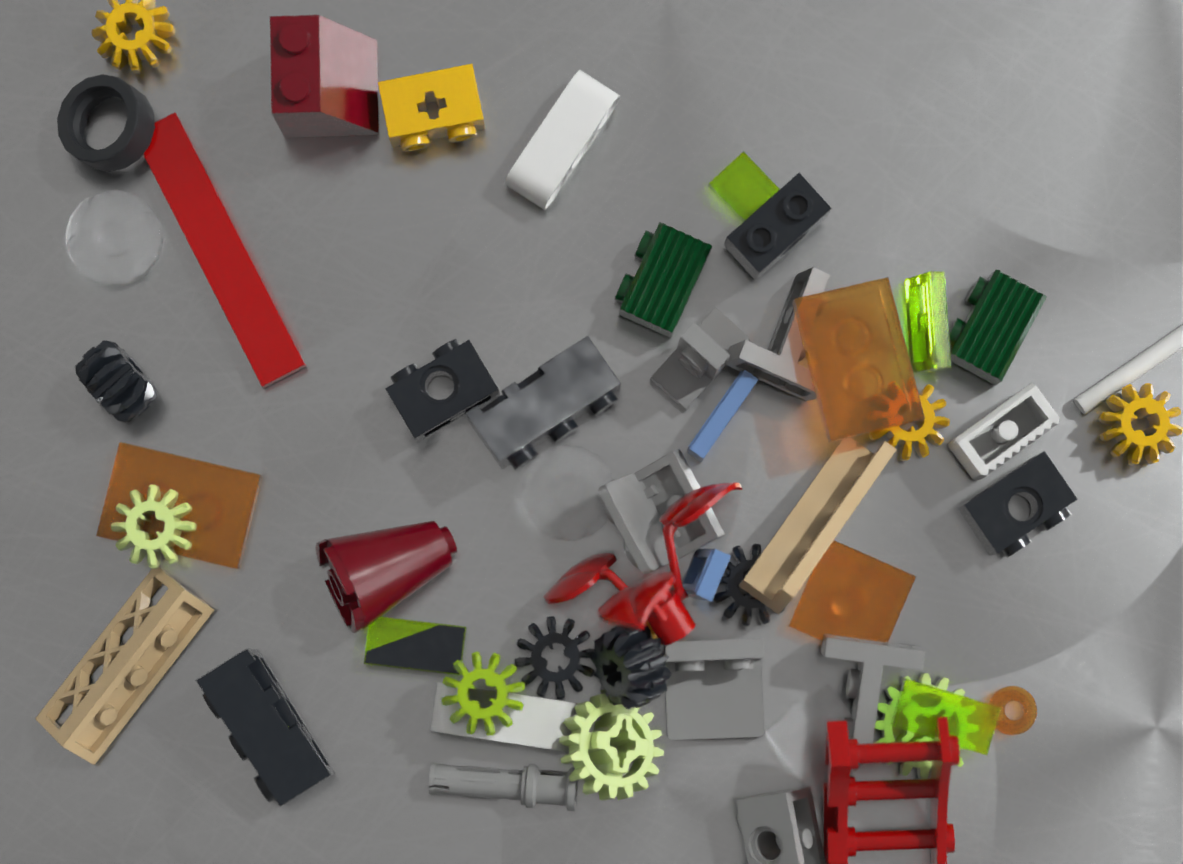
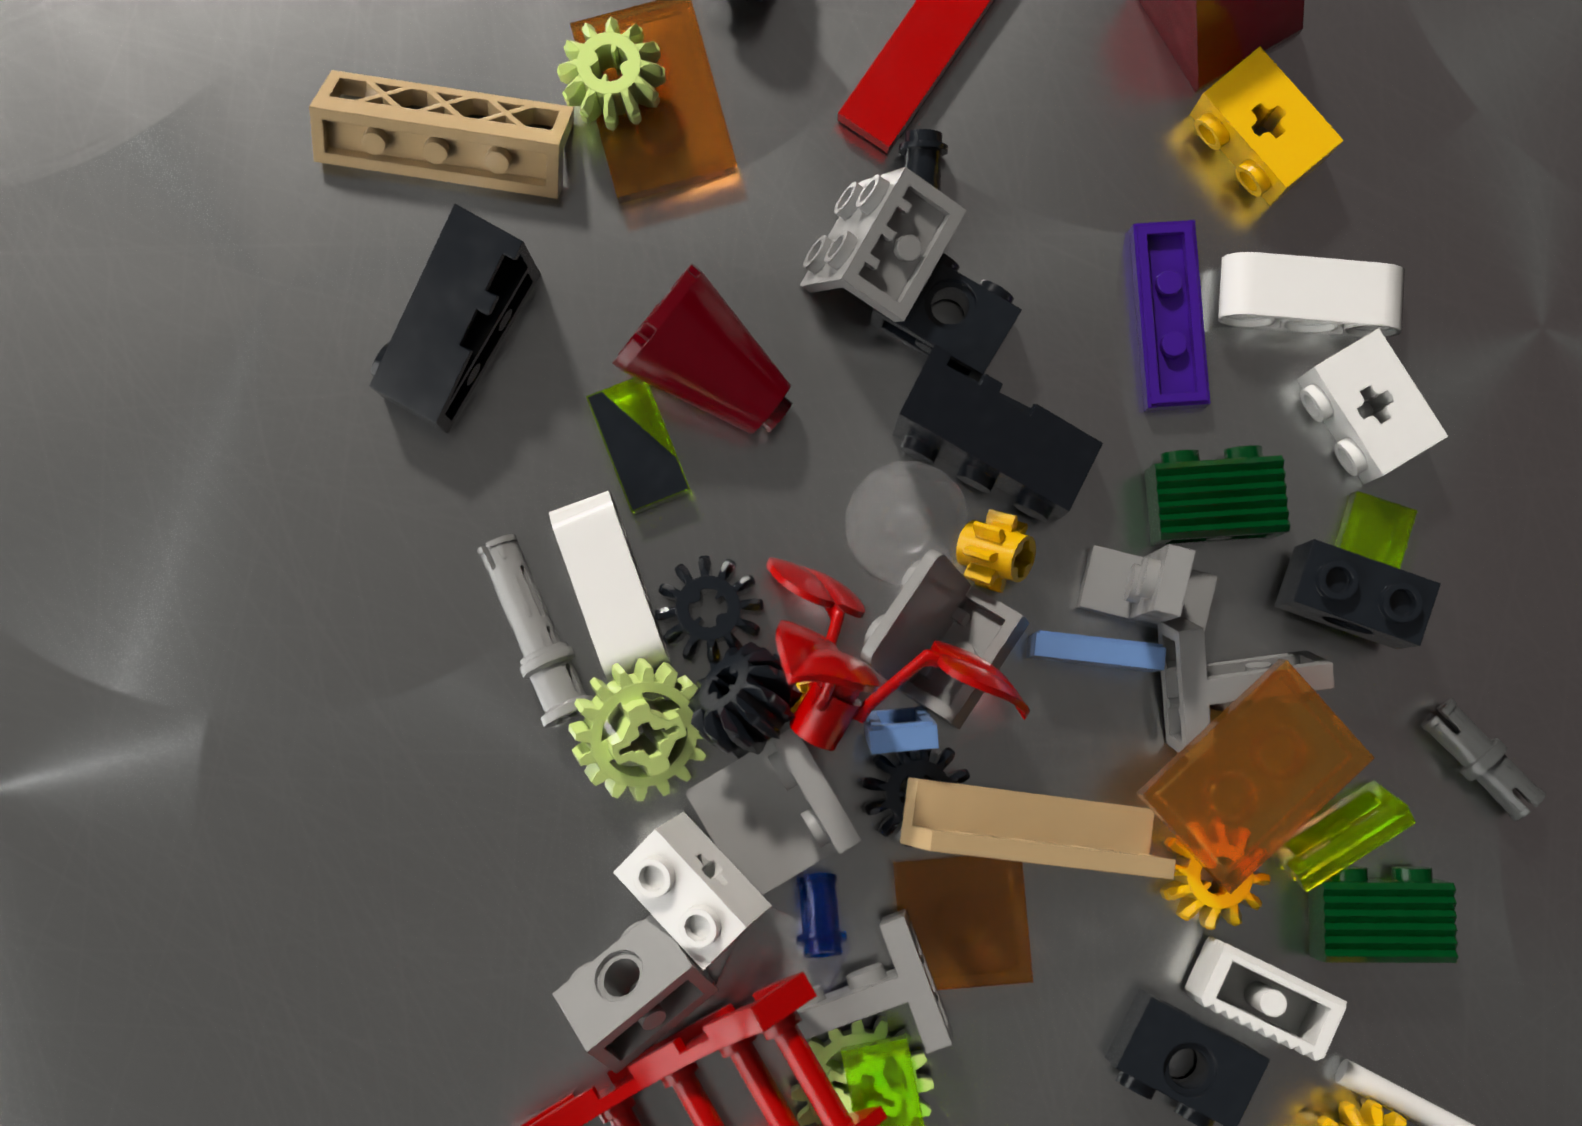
camera: 65 degrees right, 0 degrees up
lime gear [441,652,525,736] -> none
none -> white brick [613,811,772,970]
none -> clear blue pin [796,873,848,959]
none -> light grey bracket [800,167,967,322]
none -> black pin [898,129,948,191]
none -> yellow gear [956,508,1036,593]
none -> dark purple tile [1129,220,1211,412]
none -> white brick [1297,328,1448,485]
none -> dark grey pin [1421,698,1546,821]

